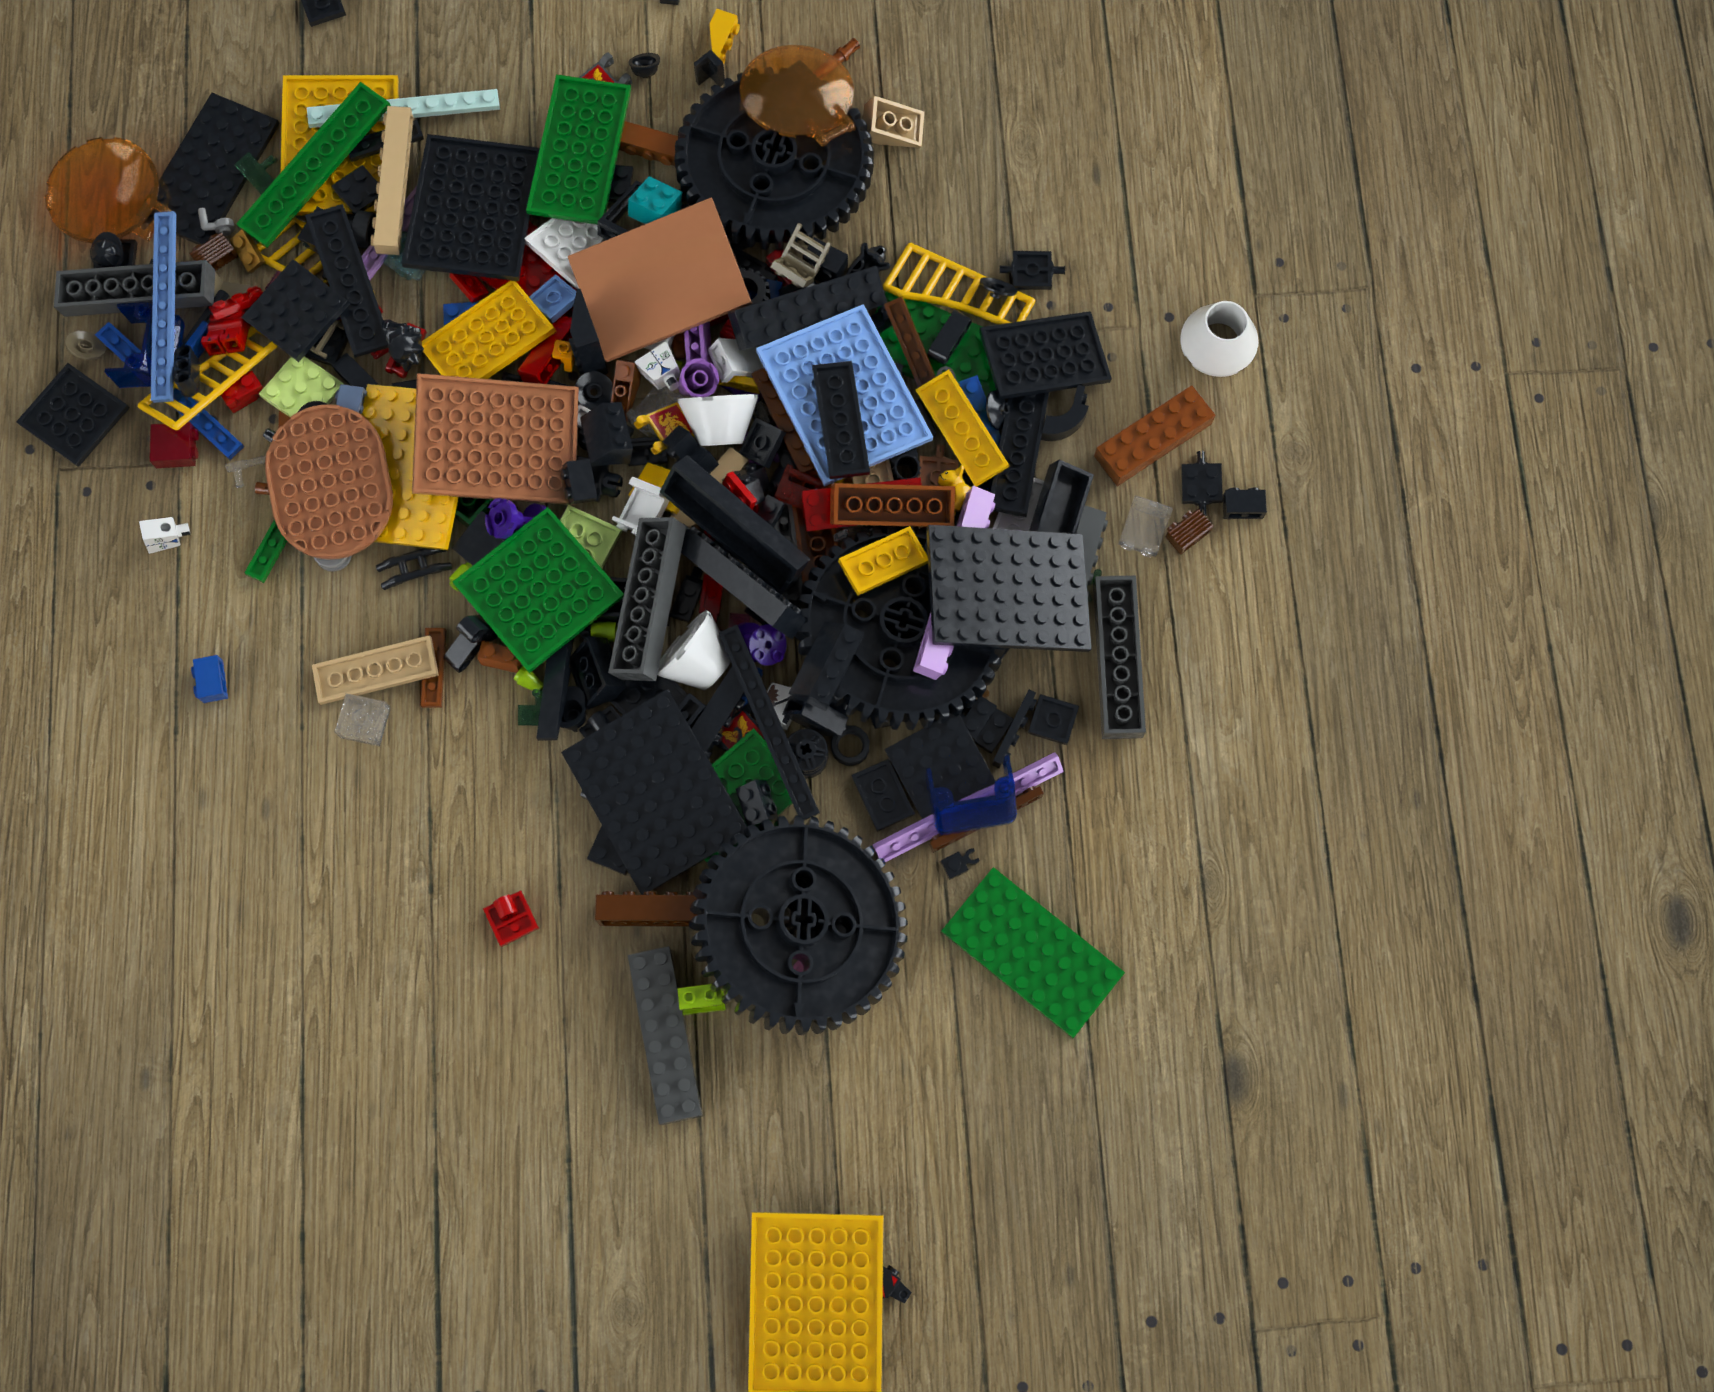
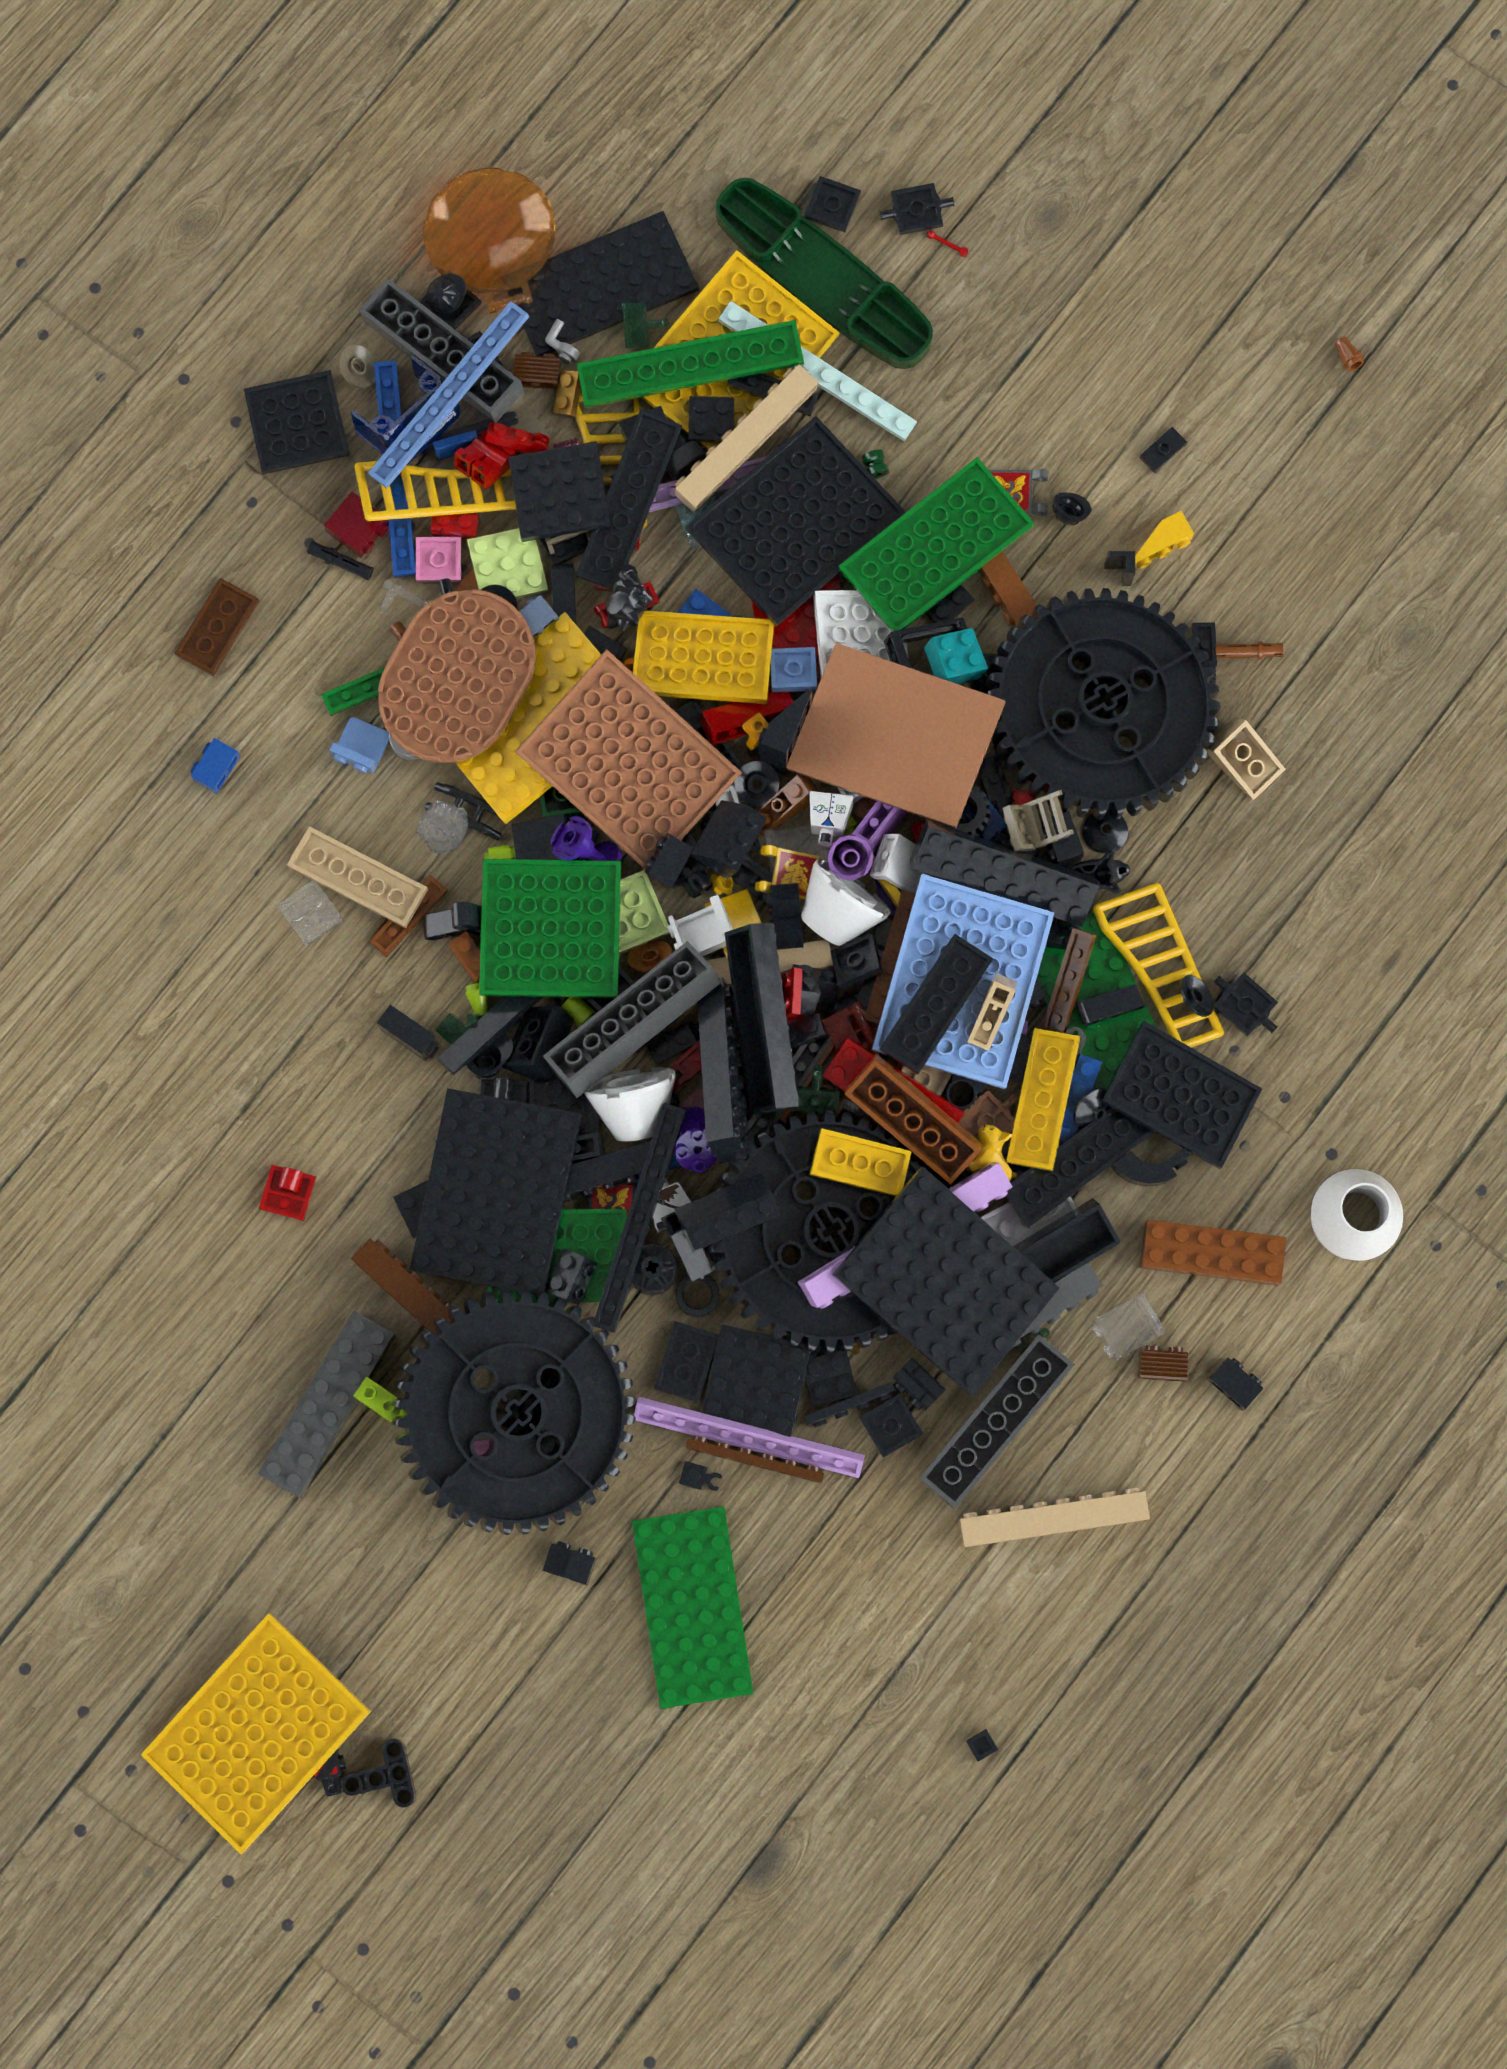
camera: 40 degrees right, 5 degrees up
white torso [139,517,191,554] -> none
black beam [174,345,200,397] -> none
red plate [449,273,489,303] -> none
clear orange dish [740,45,855,147] -> none
clear blue windscreen [925,755,1017,835] -> none
black plate [1181,451,1223,517] -> none
none -> reddish brown tile [174,578,259,676]
none -> black pin [307,540,374,581]
none -> medium blue bracket [329,717,389,774]
none -> black beam [341,1739,416,1808]
none -> black brick [377,1005,439,1062]
none -> bright pink plate [416,537,461,583]
none -> clear brick [417,800,469,855]
none -> black brick [542,1541,597,1586]
none -> dark orange dish [627,940,672,972]
none -> yellow plate [710,874,733,895]
none -> dark green piece [716,178,933,369]
none -> clear green plate [791,1065,840,1115]
none -> dark green wheel [862,449,889,479]
none -> black brick [892,1358,946,1411]
none -> tan brick [959,1488,1150,1548]
none -> black plate [966,1729,998,1762]
none -> tan slope [967,973,1017,1051]
none -> black dish [1083,810,1128,854]

